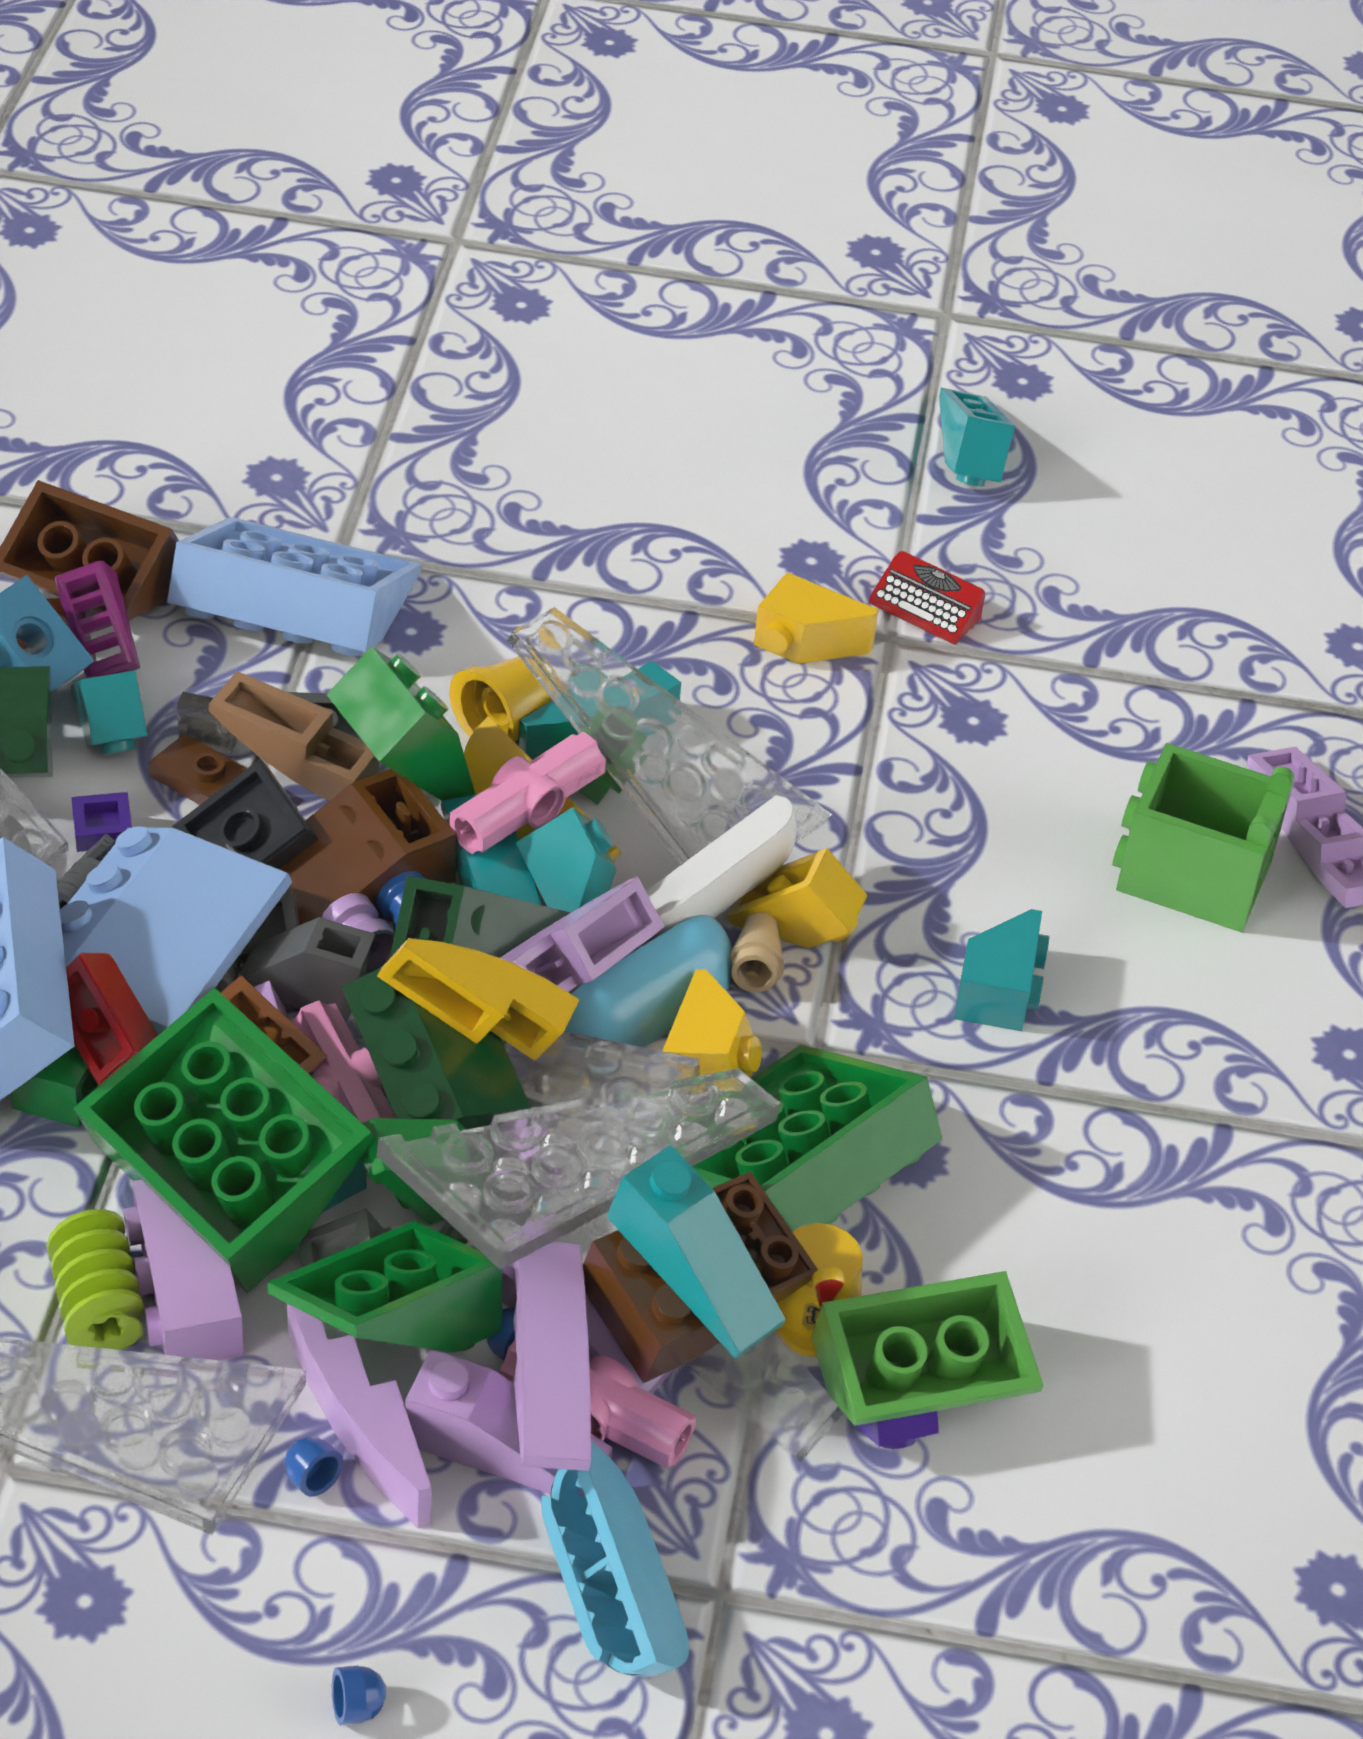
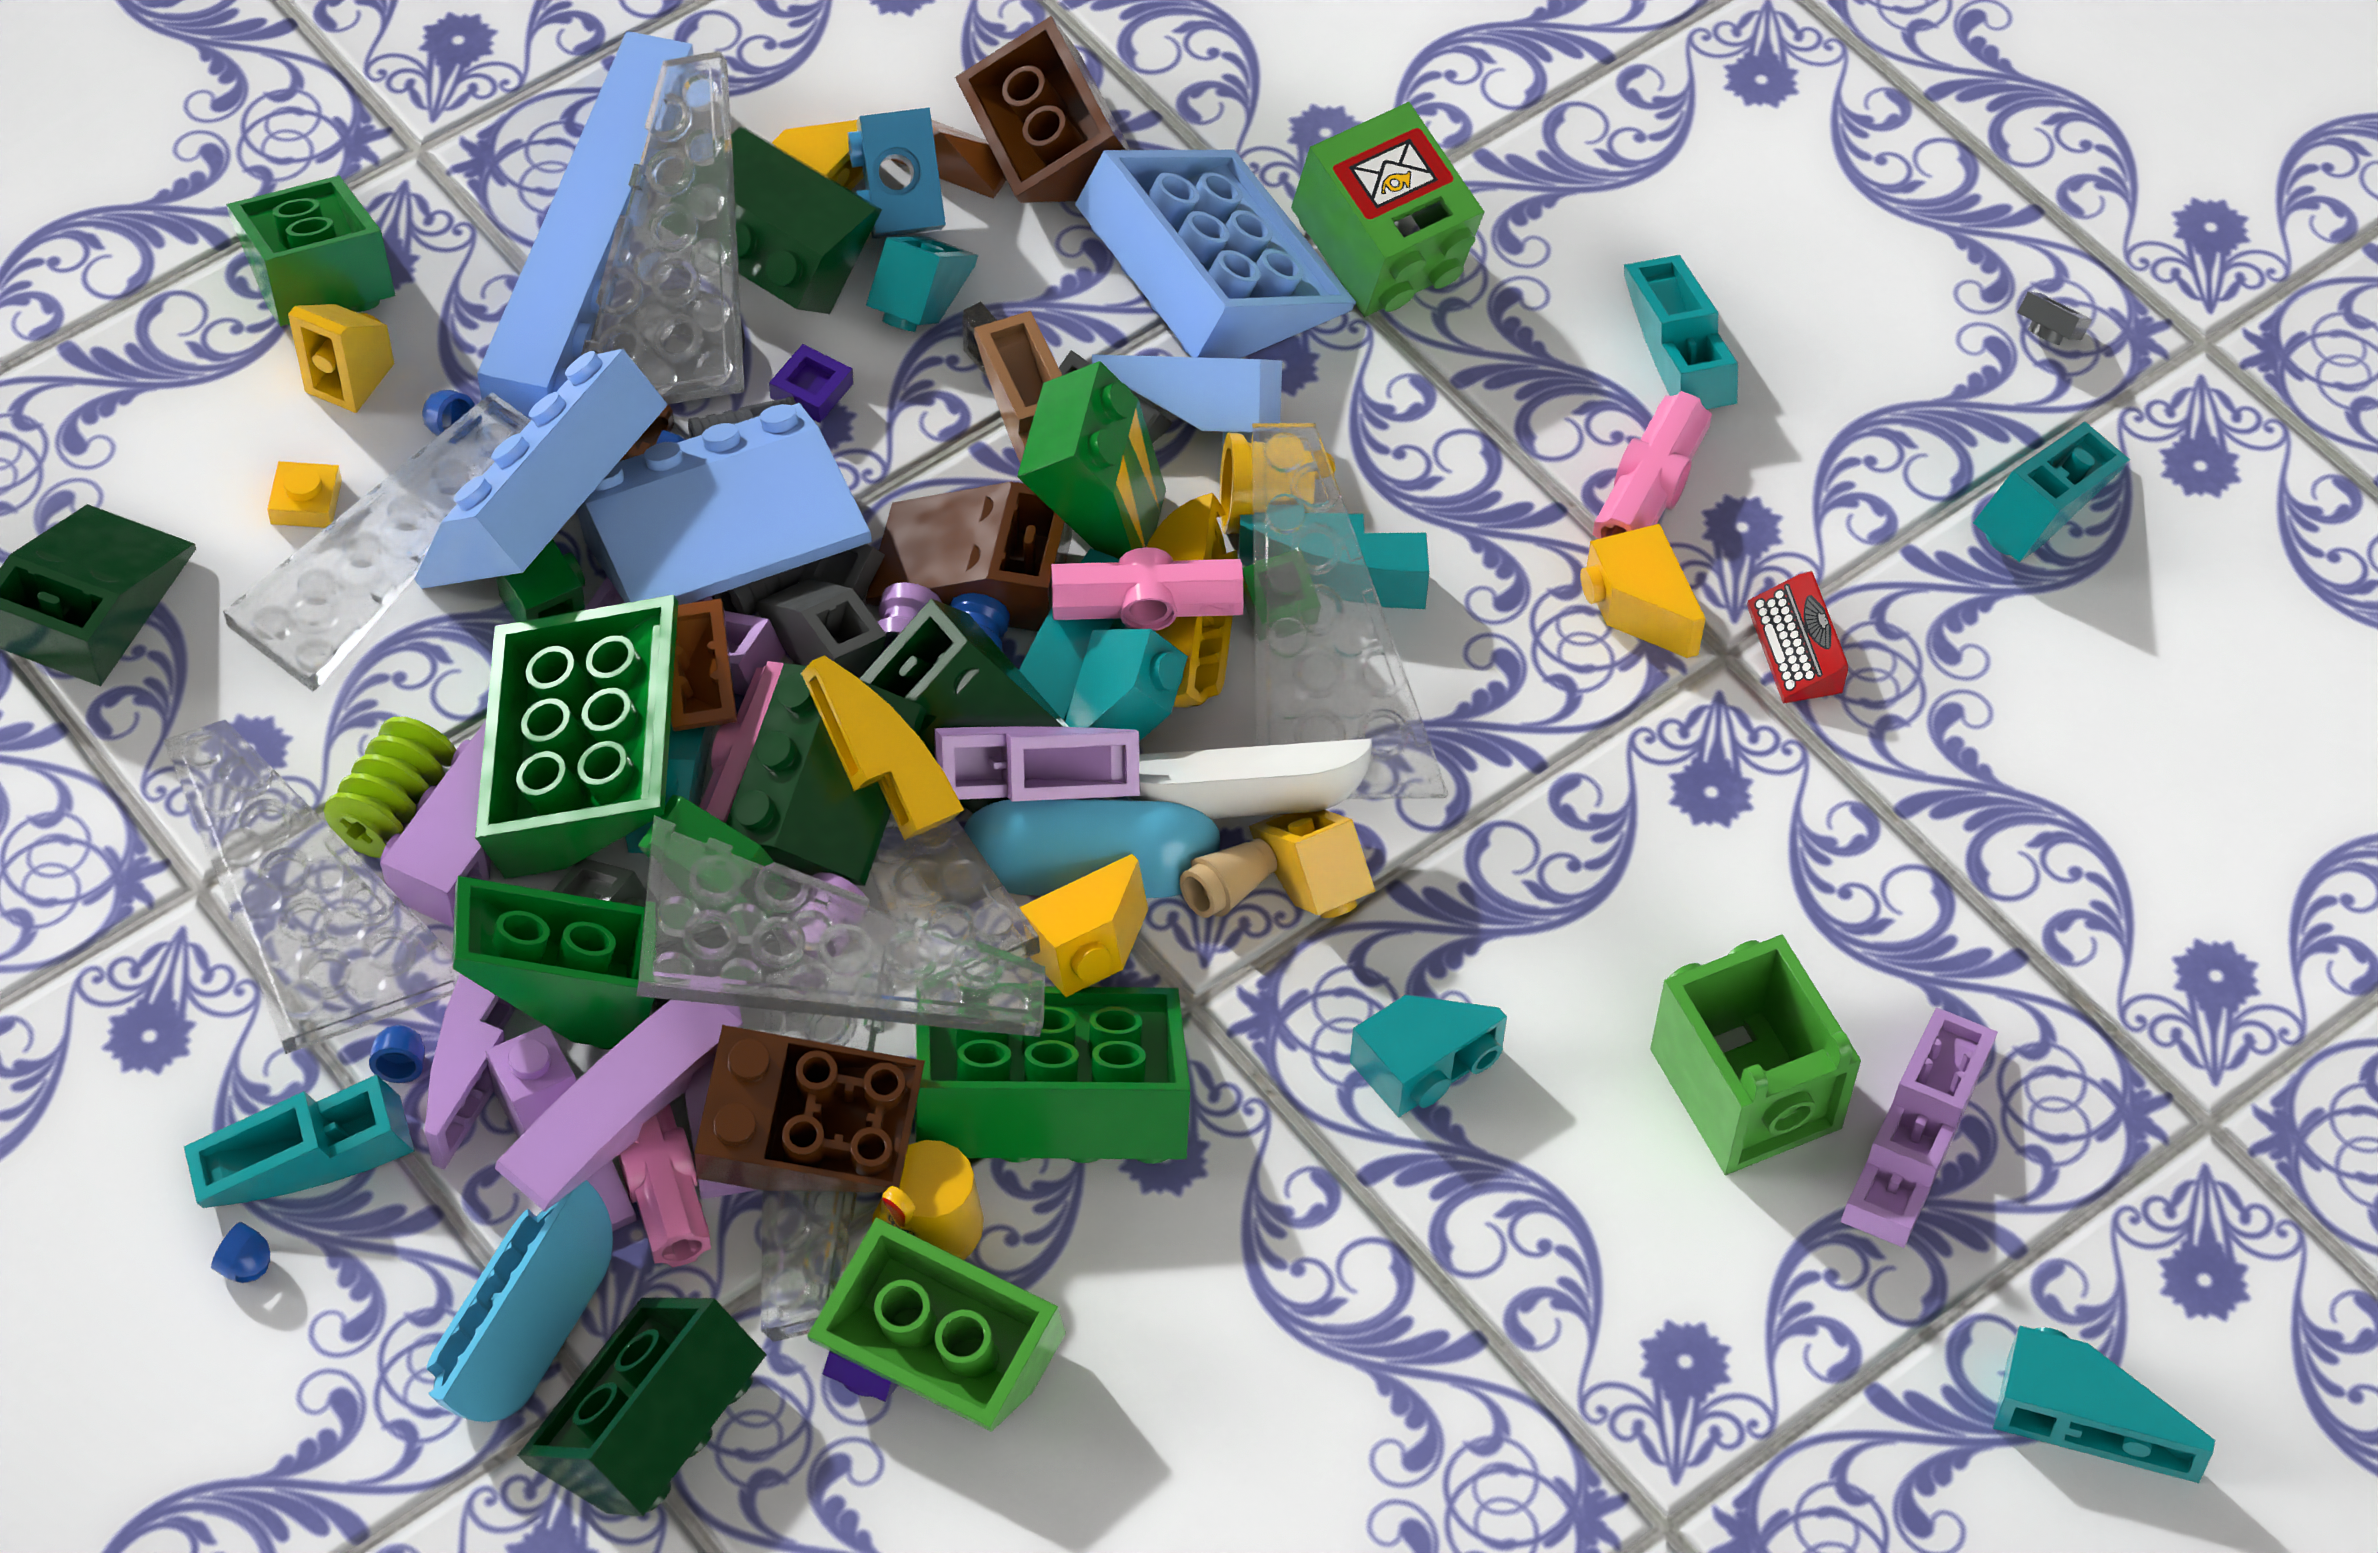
camera: 45 degrees right, 10 degrees up
magenta slope [55,561,141,679] -> none
red slope [66,953,158,1086] -> none
reddish brown plate [148,733,247,805] -> none
black tile [172,759,318,869] -> none
teal slope [606,1145,786,1359] -> none
none -> teal slope [184,1074,415,1208]
none -> dark green slope [517,1297,767,1517]
none -> light blue slope [1092,354,1282,444]
none -> bright green container [1291,102,1484,317]
none -> bright pink piece [1593,391,1712,539]
none -> teal slope [1624,255,1738,409]
none -> dark grey plate [2017,291,2092,345]

